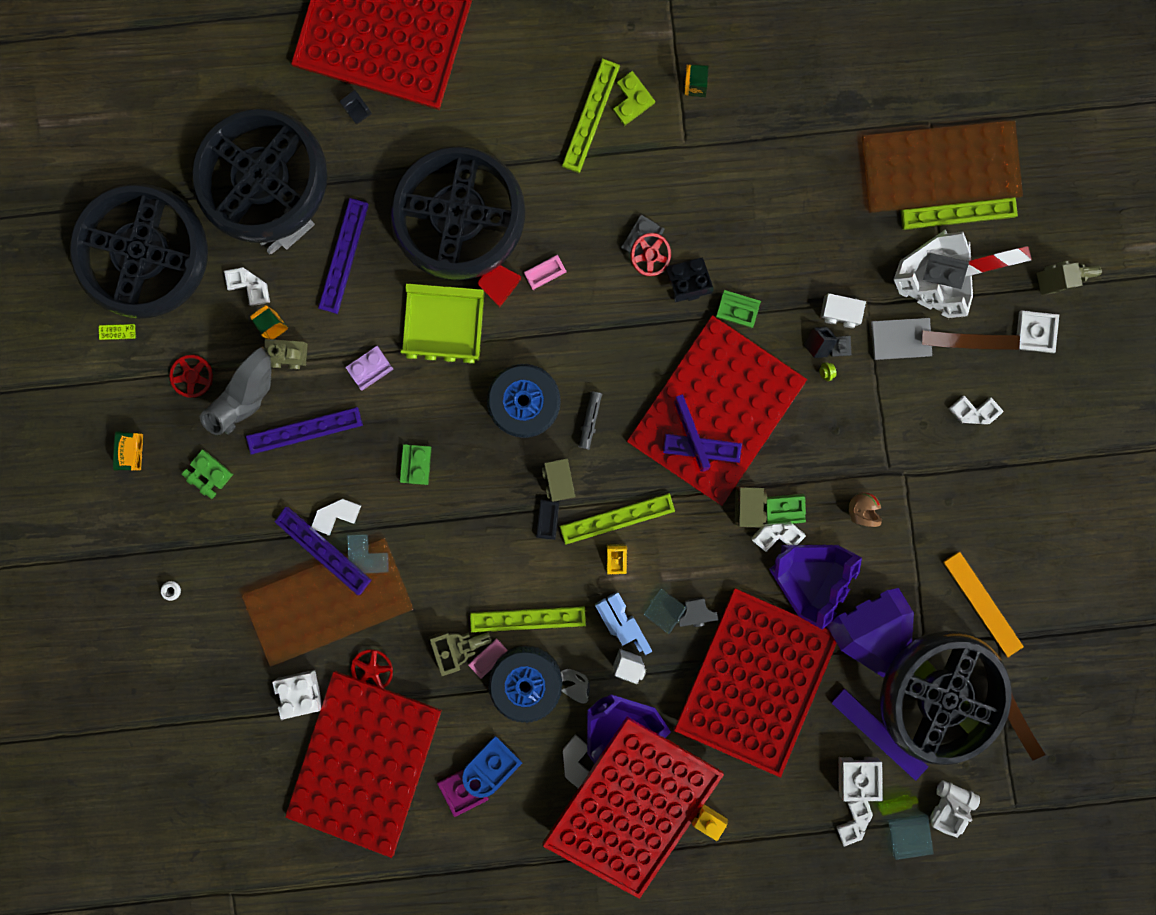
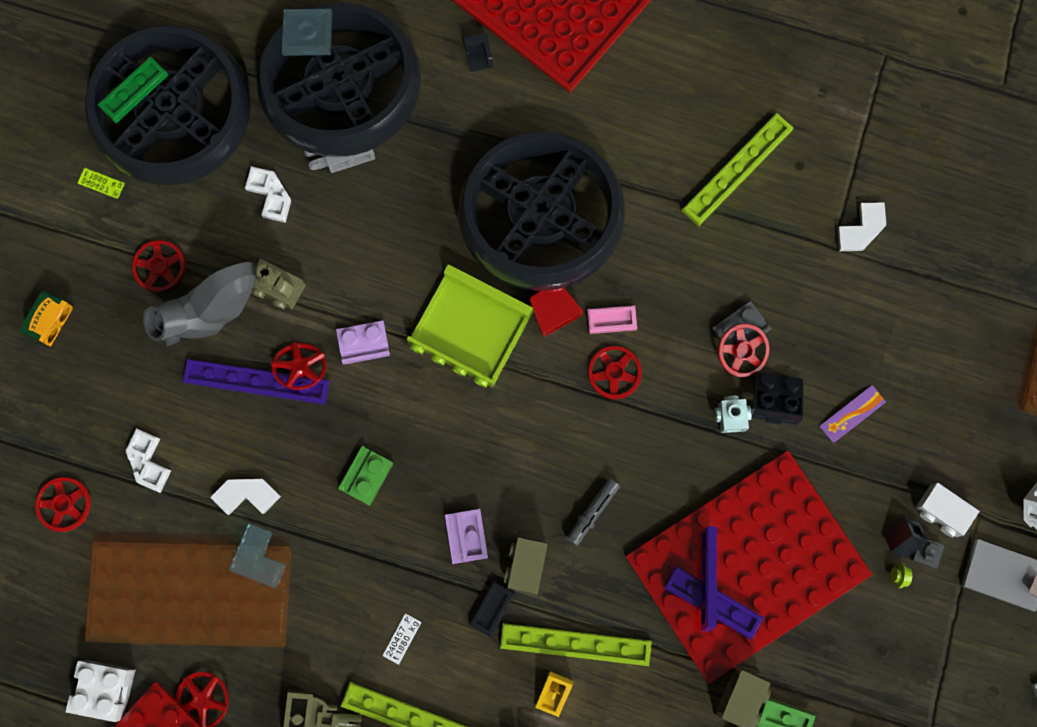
camera: 25 degrees right, 10 degrees down
white plate [161,581,181,601] -> none
bright green plate [182,450,233,499] -> none
piece [250,305,288,340] -> none
dark purple tile [275,507,371,595] -> none
dark purple tile [318,198,369,314] -> none
black wheel [487,364,561,438] -> none
lime plate [613,71,655,126] -> none
dark green piece [685,64,709,98] -> none
bright green plate [716,290,761,328] -> none
none -> red wheel [35,477,91,532]
none -> green tile [98,57,168,123]
none -> white tile [125,428,171,493]
none -> red wheel [272,342,327,390]
none -> clear light blue tile [282,9,332,56]
none -> white sticker [383,613,421,665]
none -> lavender plate [445,509,488,564]
none -> red wheel [588,346,642,400]
none -> light aqua brick [715,396,751,433]
none -> medium lavender sticker [820,385,886,443]
none -> white tile [837,203,886,252]

